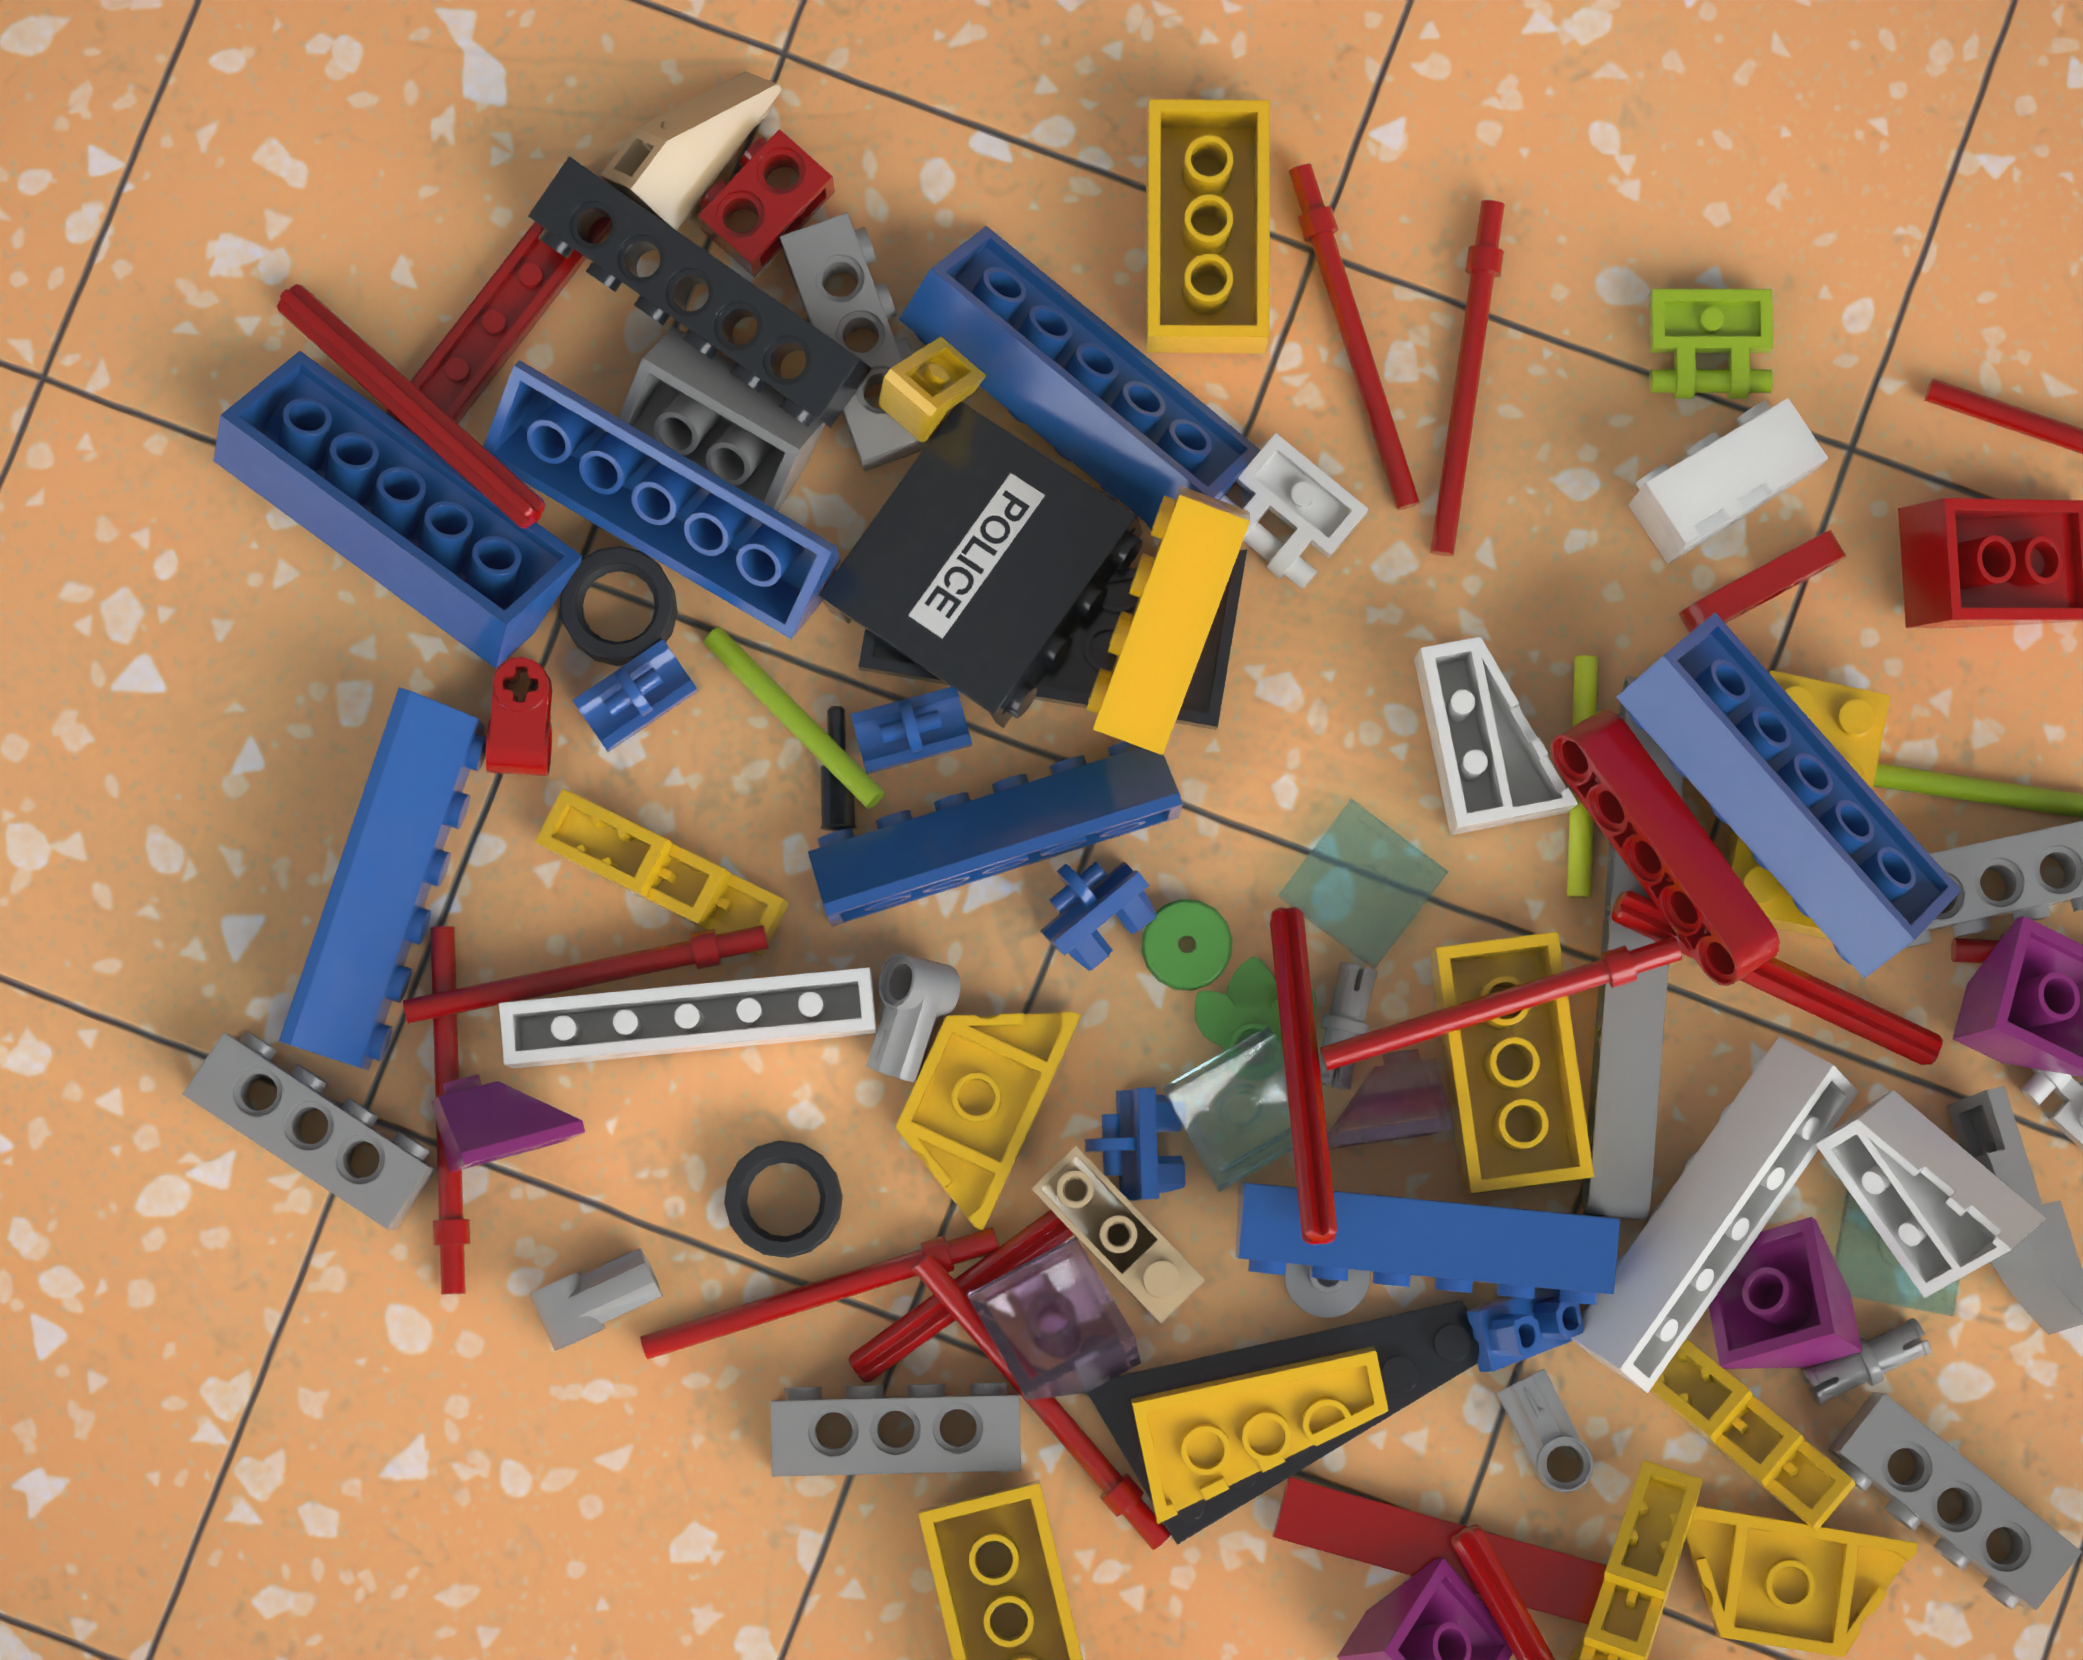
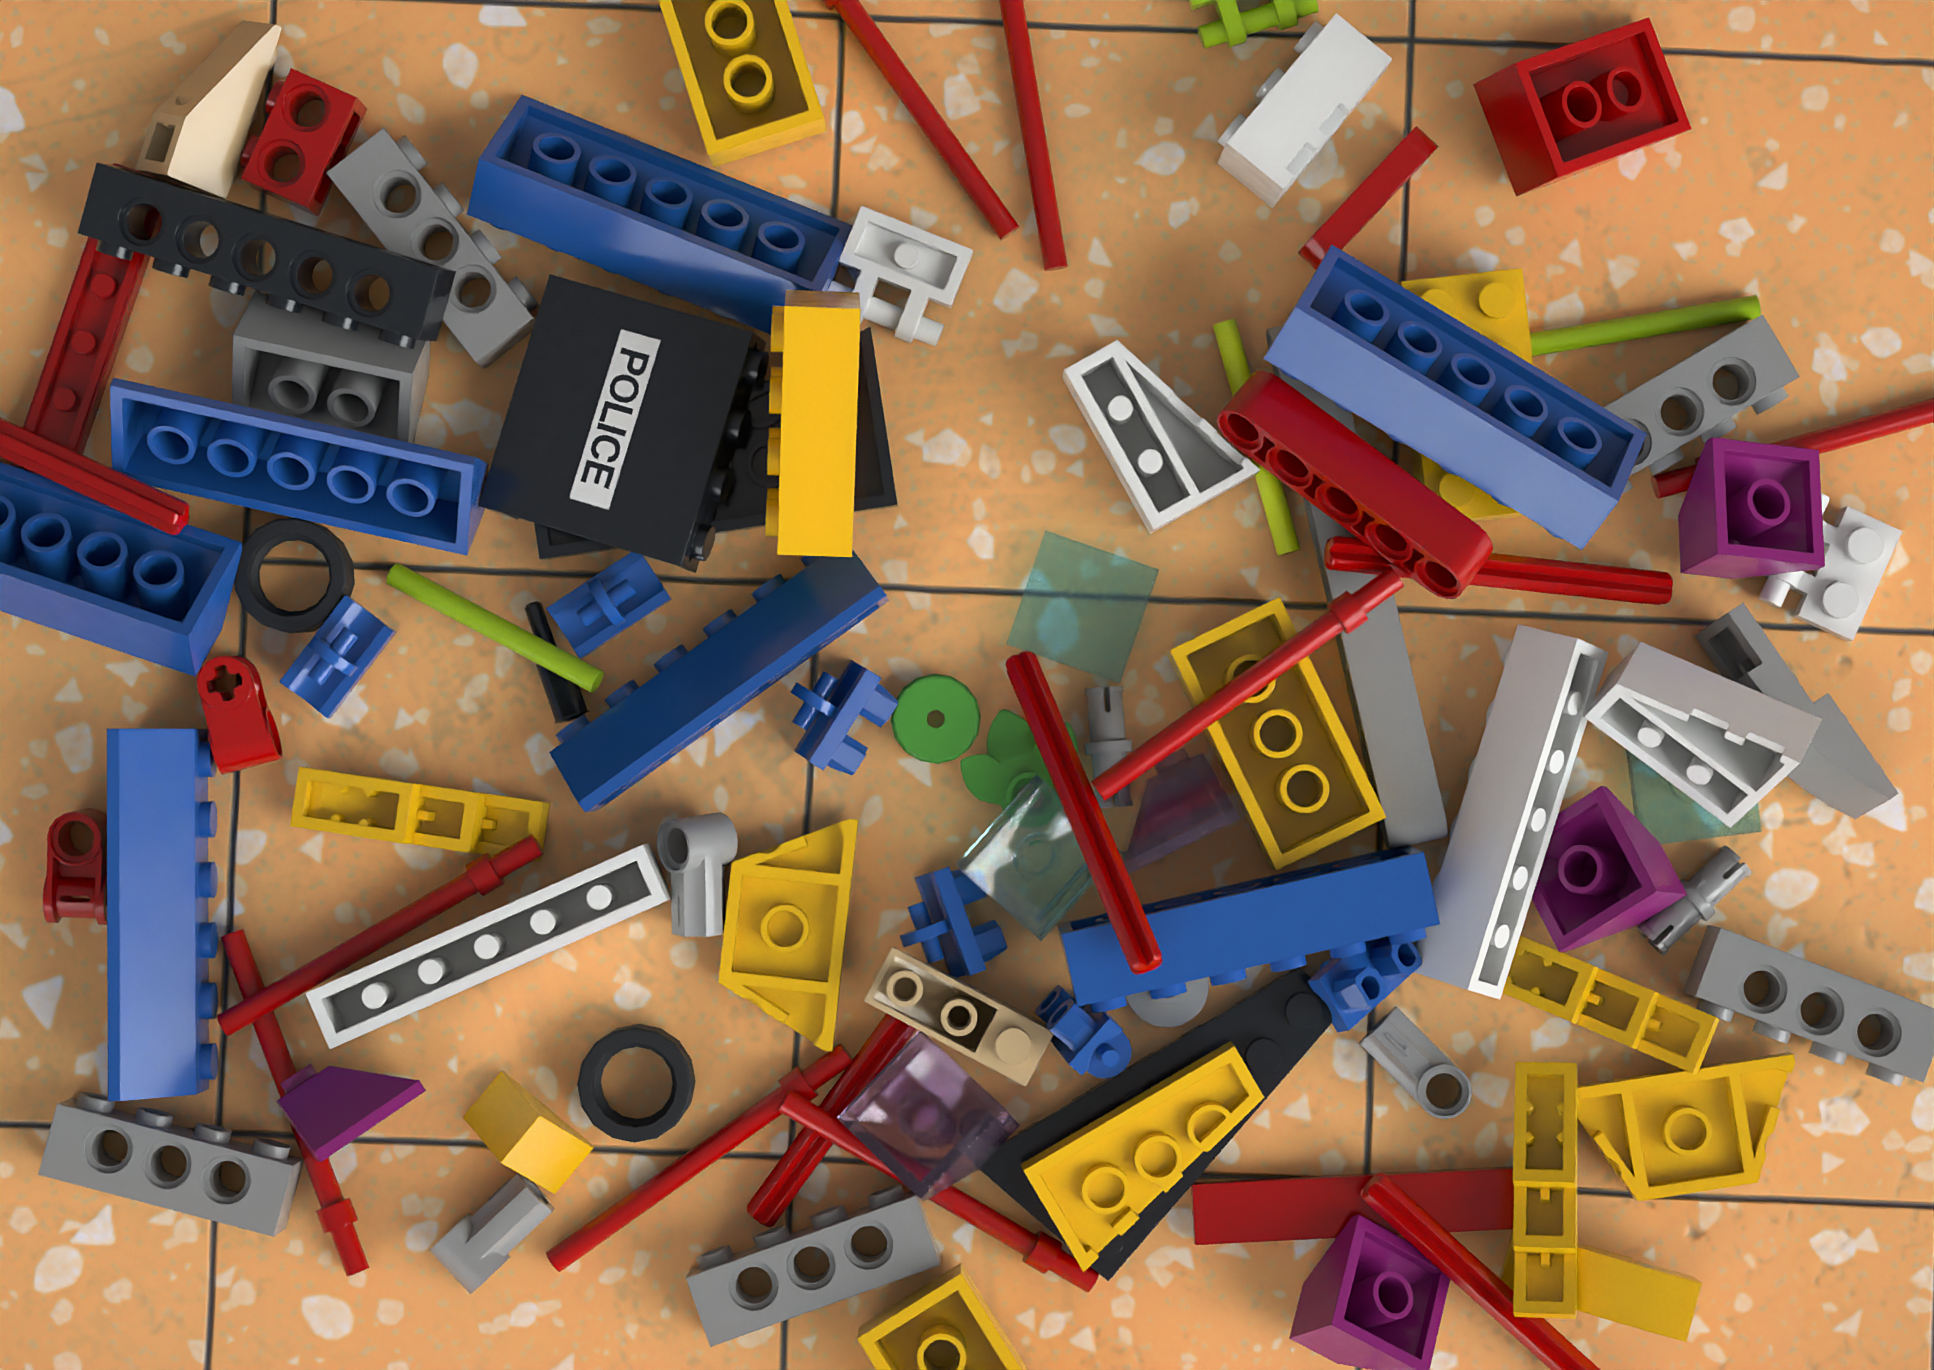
camera: 20 degrees left, 5 degrees up
yellow slope [878,336,986,442] -> none
none -> red piece [43,808,107,925]
none -> yellow slope [463,1070,594,1194]
none -> blue hips [1034,984,1132,1079]

